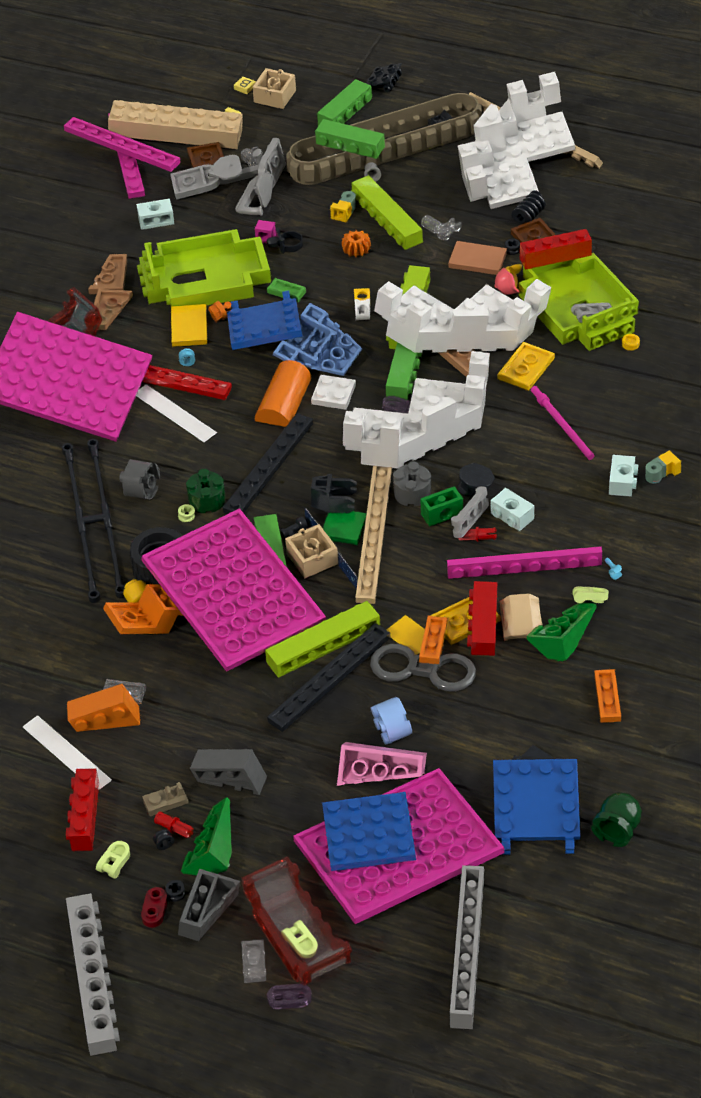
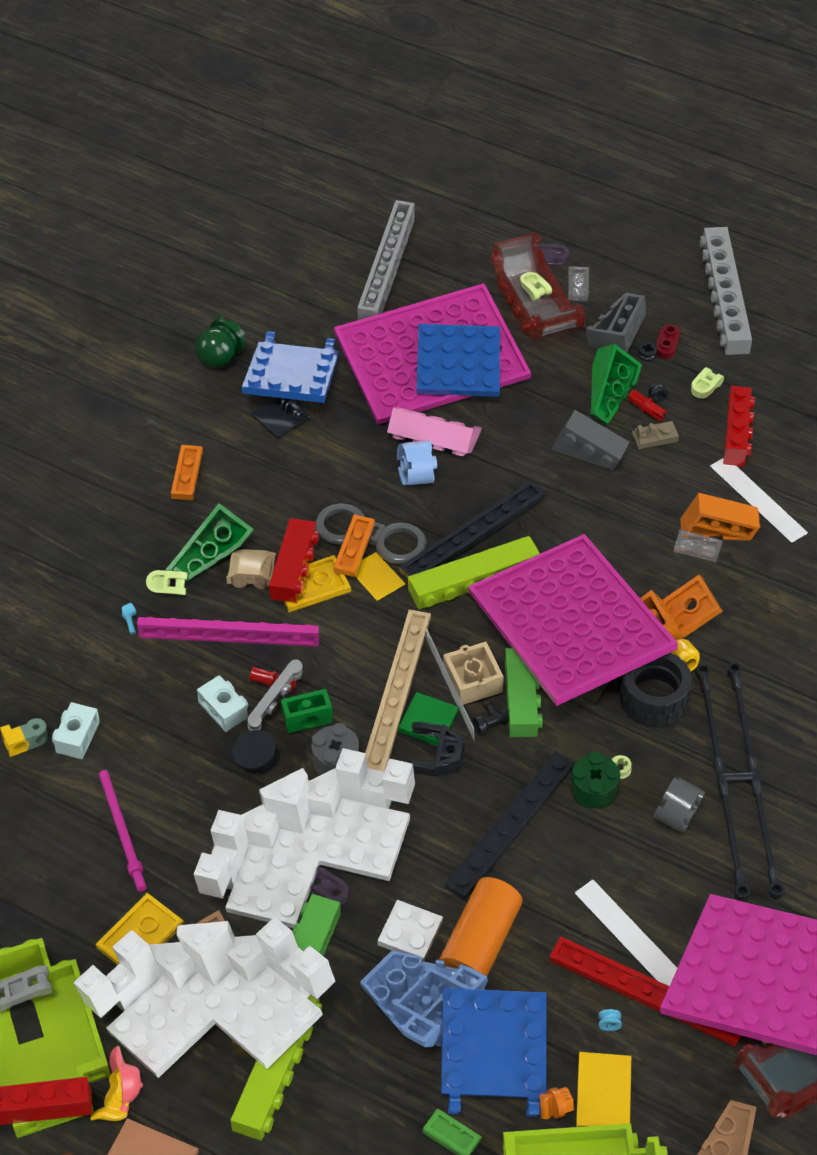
camera: 175 degrees left, 5 degrees up
white leg [354,288,370,320] -> none

